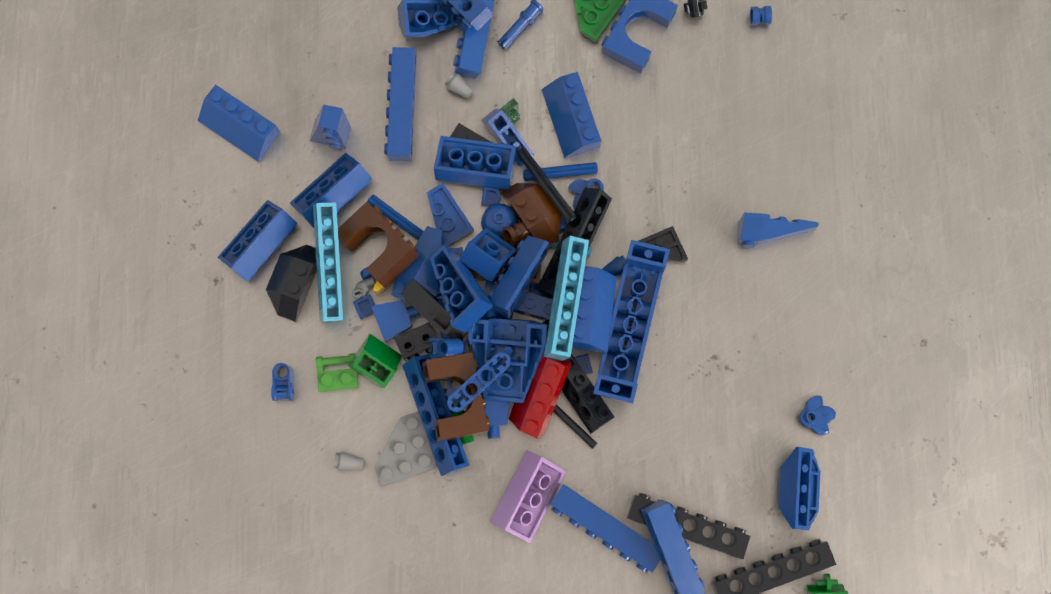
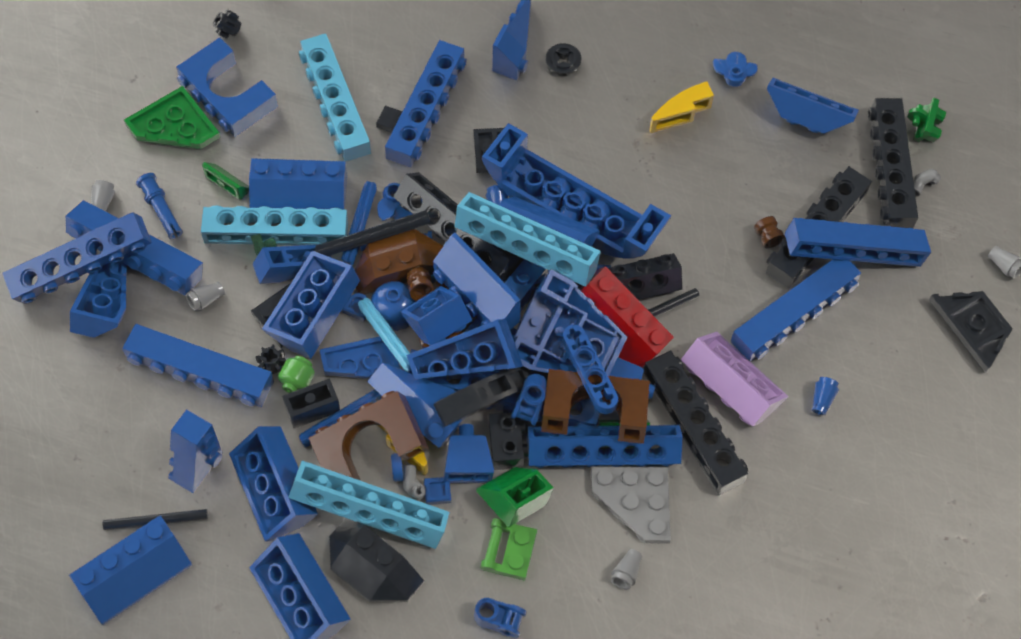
camera: 75 degrees left, 15 degrees down
none -> black bar [103,509,208,530]
none -> medium azure brick [201,205,348,245]
none -> green slope [202,162,249,200]
none -> black gear [255,344,286,374]
none -> bright green head [278,356,315,393]
none -> black brick [282,378,340,429]
none -> medium azure brick [298,33,371,162]
none -> medium azure axle [358,298,411,372]
none -> black tile [376,105,403,133]
none -> blue brick [385,40,467,168]
none -> black gear [546,43,582,75]
none -> black brick [643,350,748,496]
none -> yellow slope [649,81,714,133]
none -> reddish brown wheel [754,216,785,249]
none -> blue cone [812,377,839,415]

